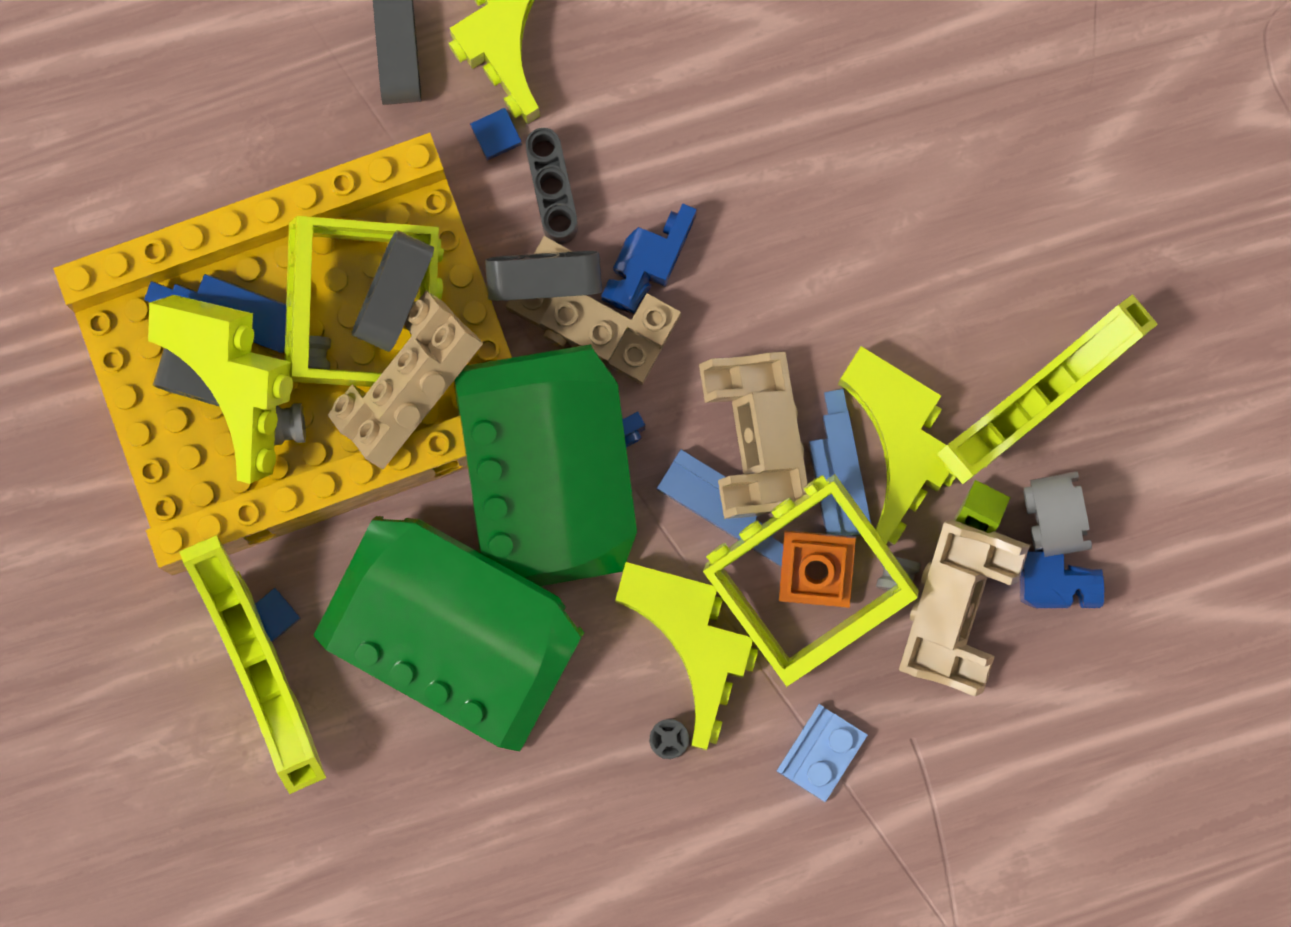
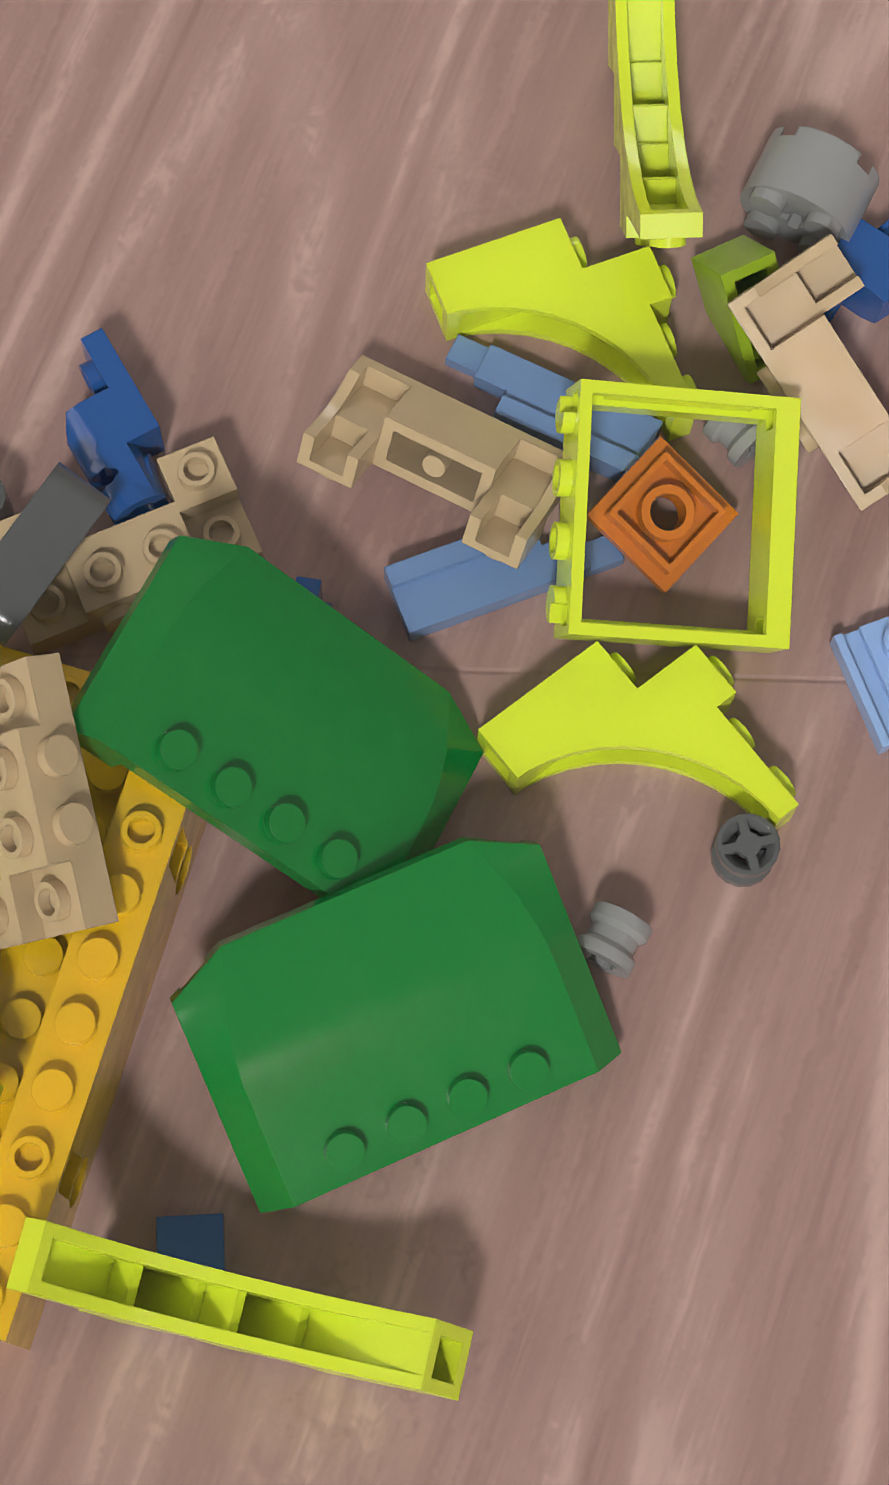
camera: 55 degrees left, 10 degrees down
none -> light grey wheel [577,901,653,978]

